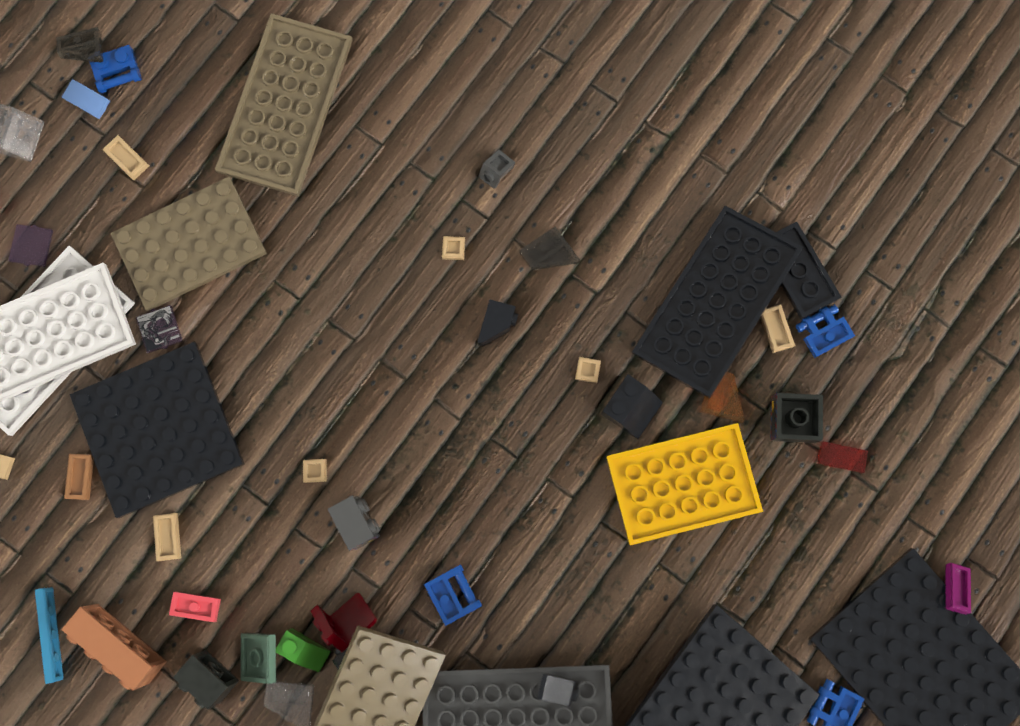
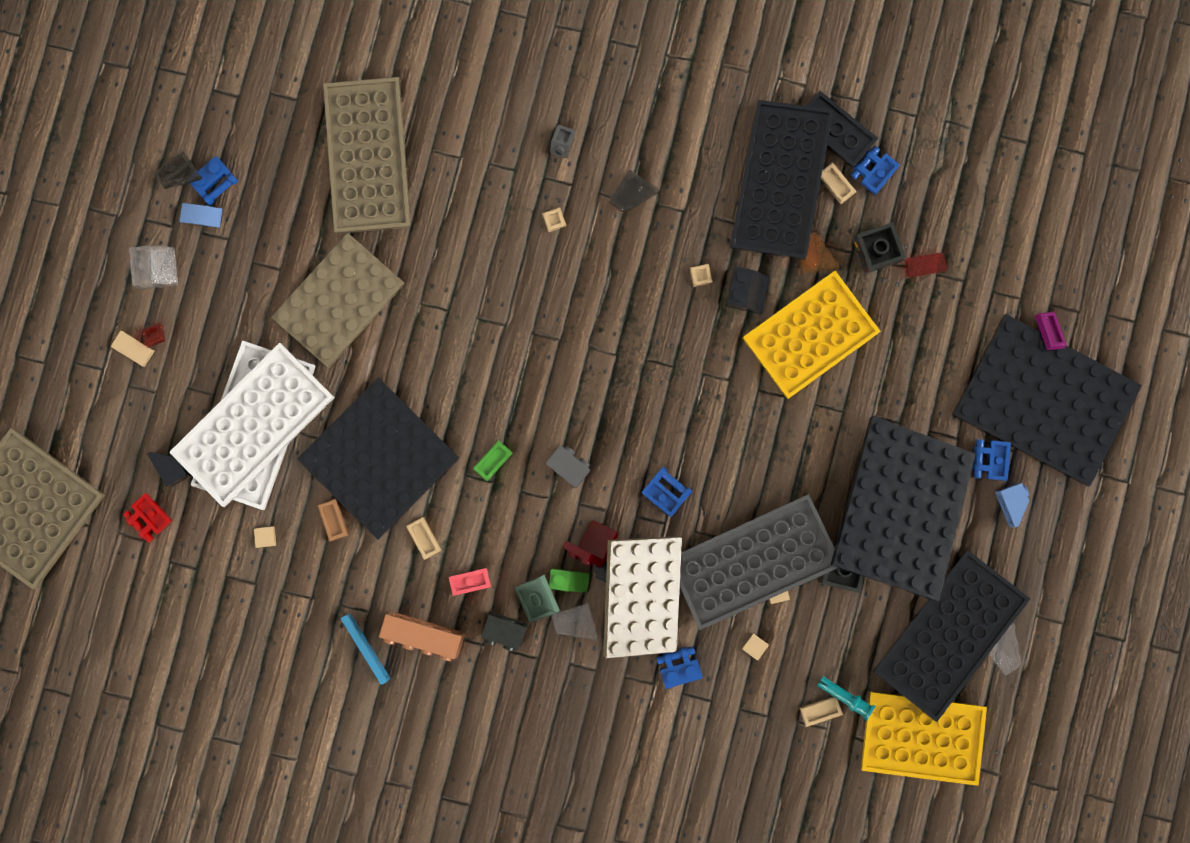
camera: 25 degrees left, 5 degrees up
clear purple piece [8,224,53,267] -> none
tan tile [102,135,149,180] -> none
piece [136,305,183,353] -> none
tan tile [303,459,327,483] -> none
black slope [478,299,519,347] -> none
slope [537,674,579,706] -> none
none -> bright green tile [473,440,513,482]

